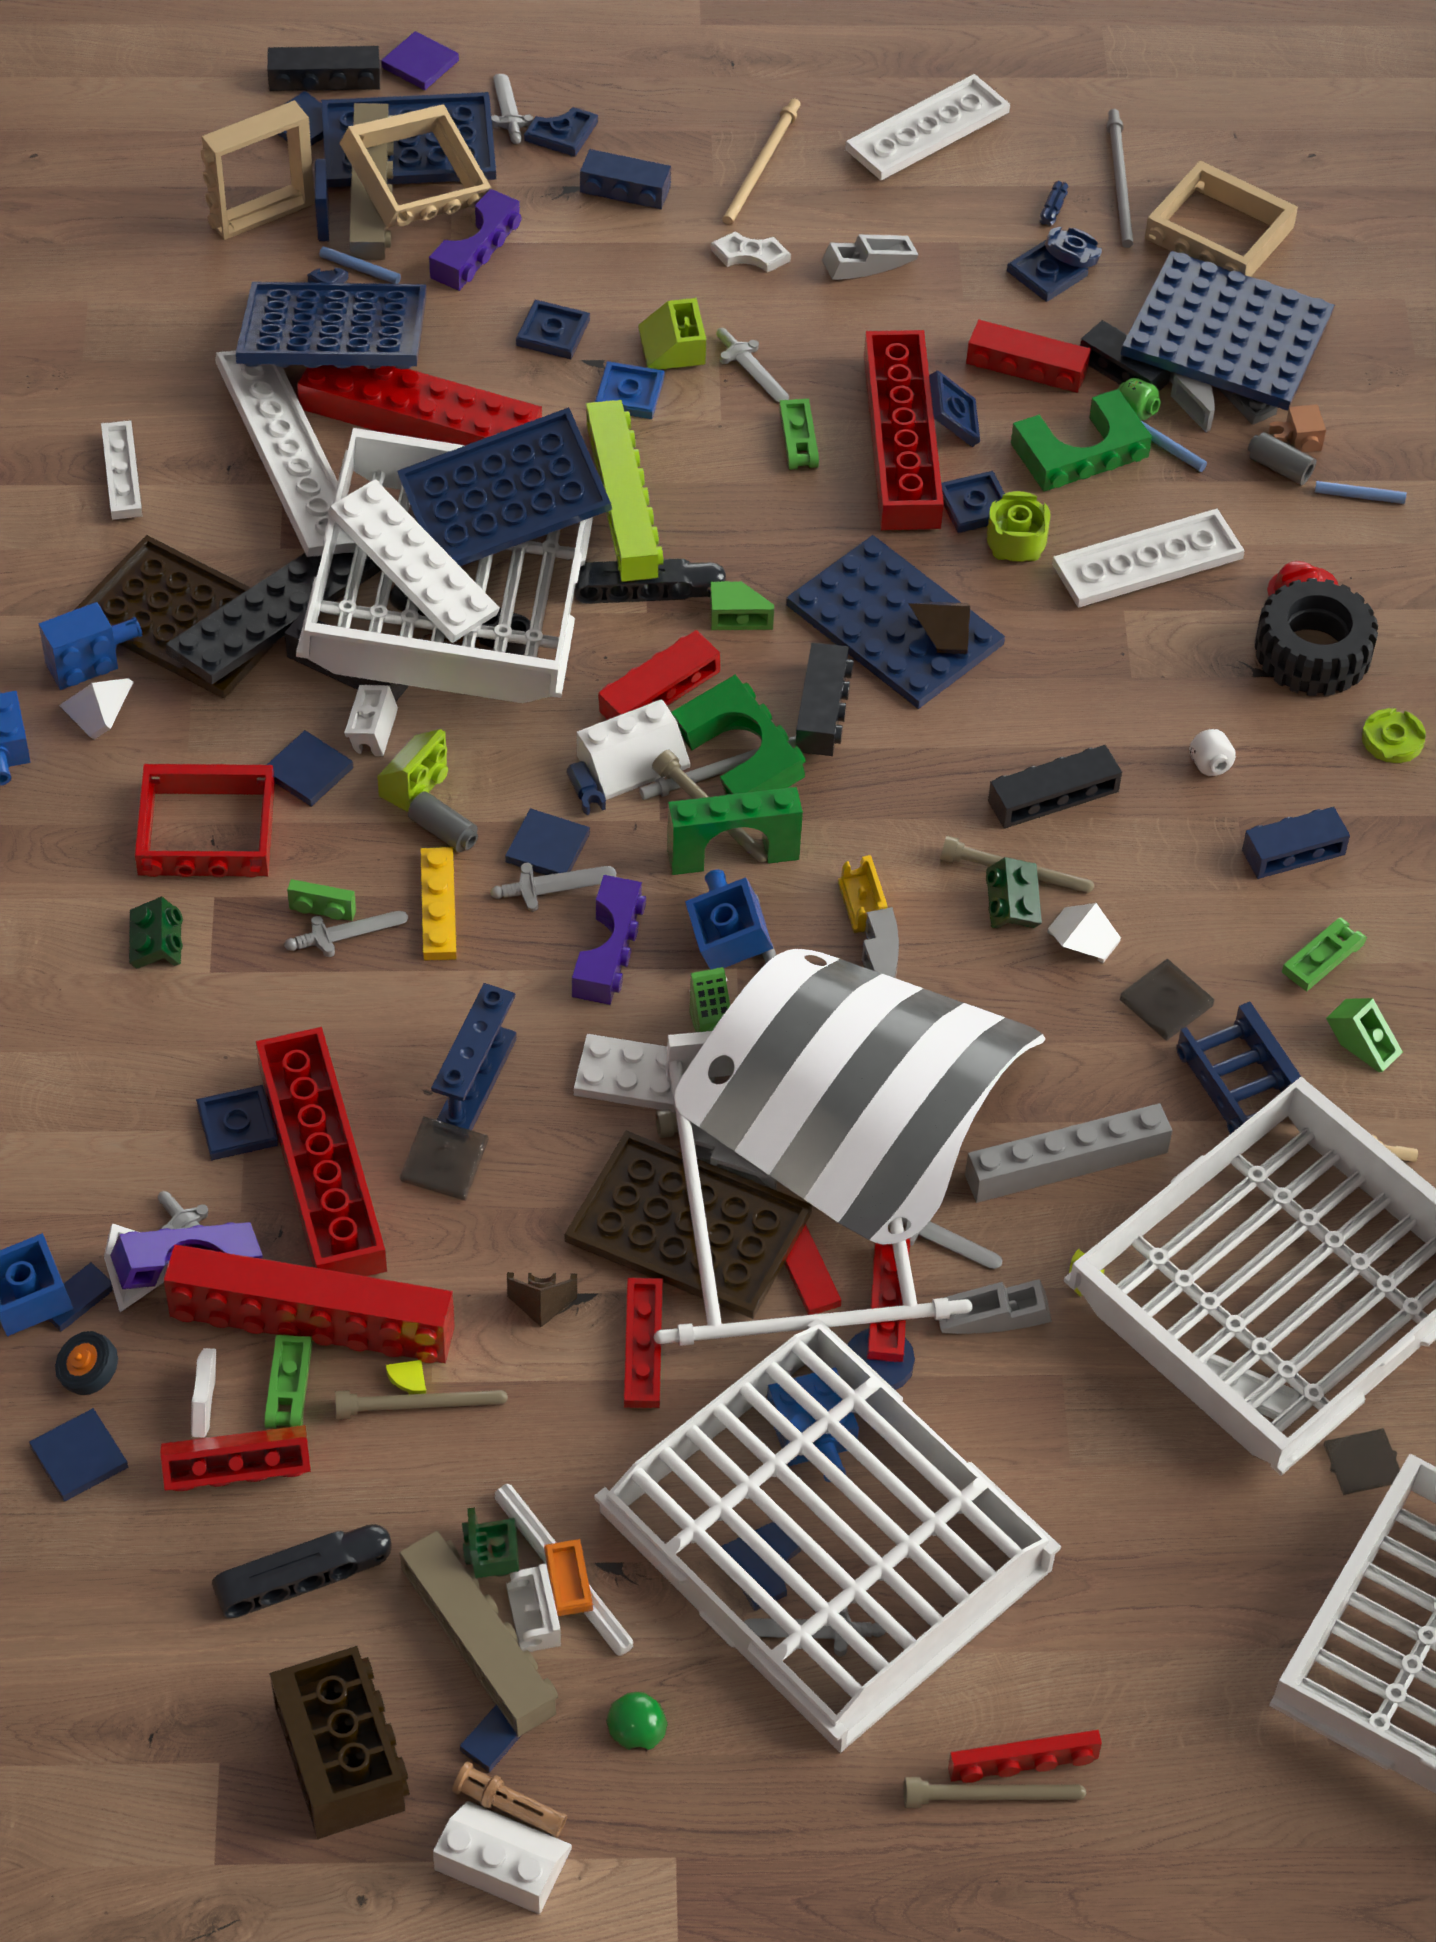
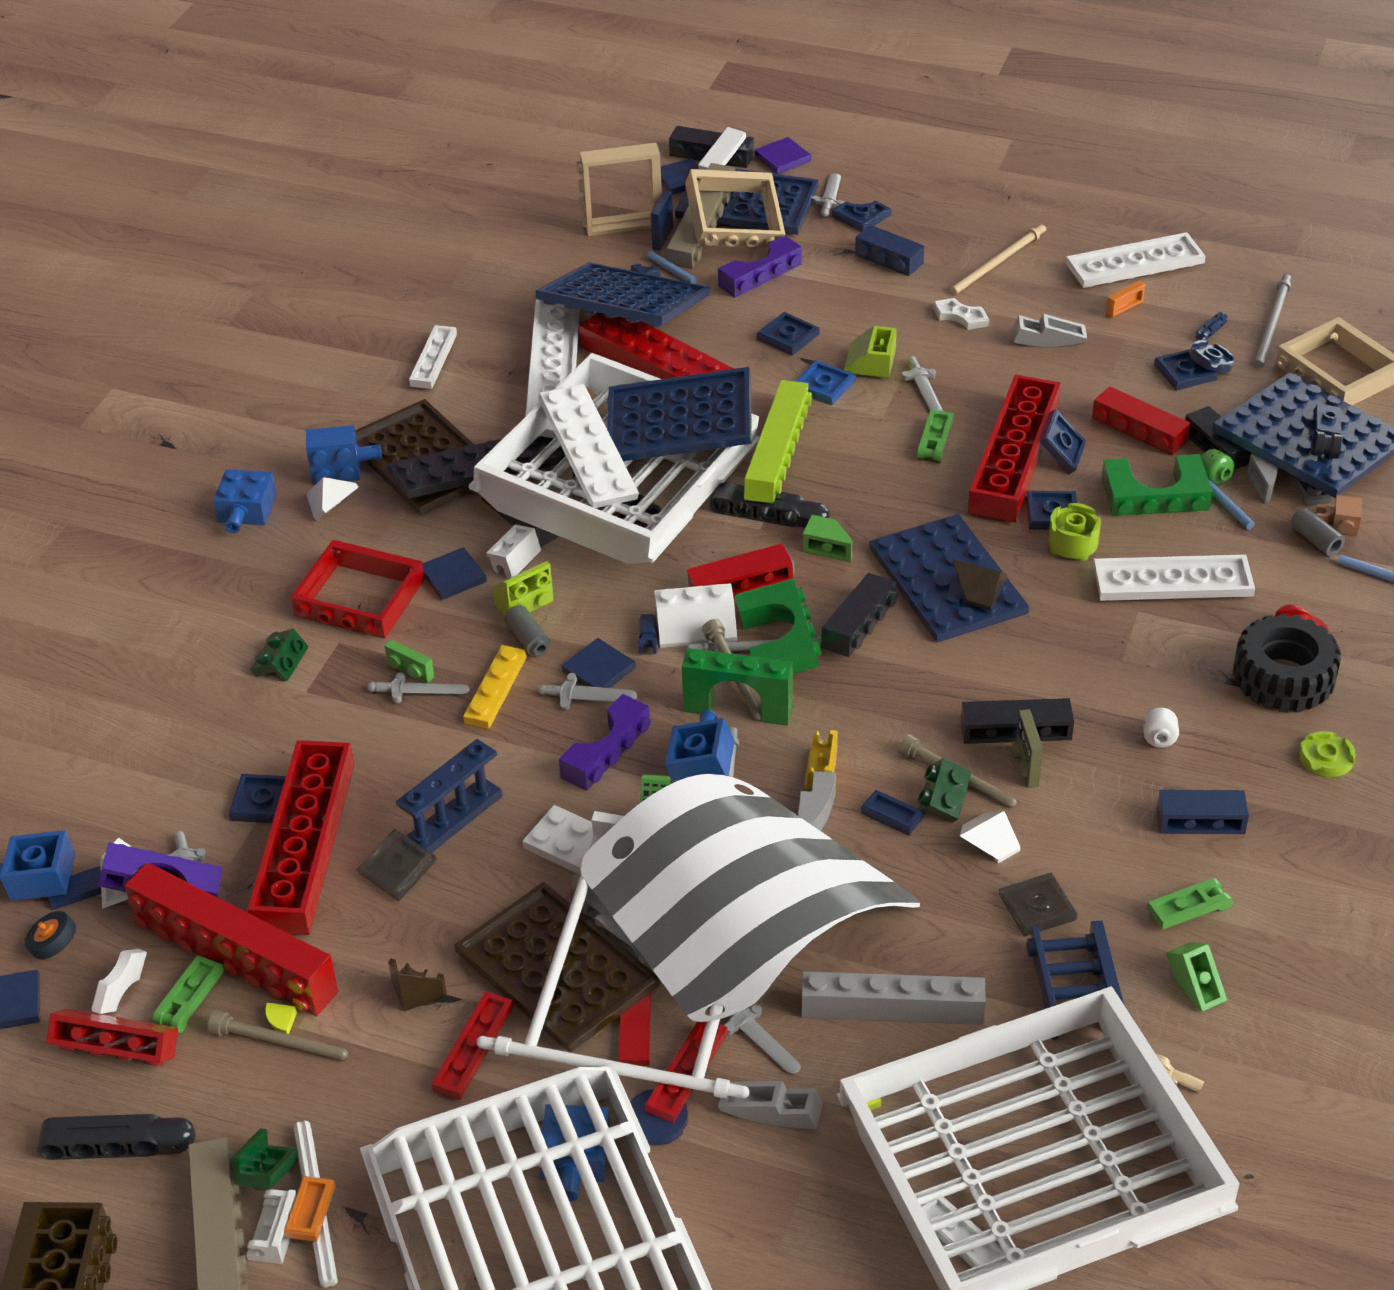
camera: 25 degrees right, 10 degrees down
dark blue tile [721,1522,801,1611] -> none
none -> white tile [698,127,746,170]
none -> dark blue tile [861,789,924,836]
none -> olive plate [1012,709,1043,788]
none -> orange tile [1106,280,1145,318]
none -> black wheel [1311,431,1342,459]
none -> plate [1315,403,1341,436]

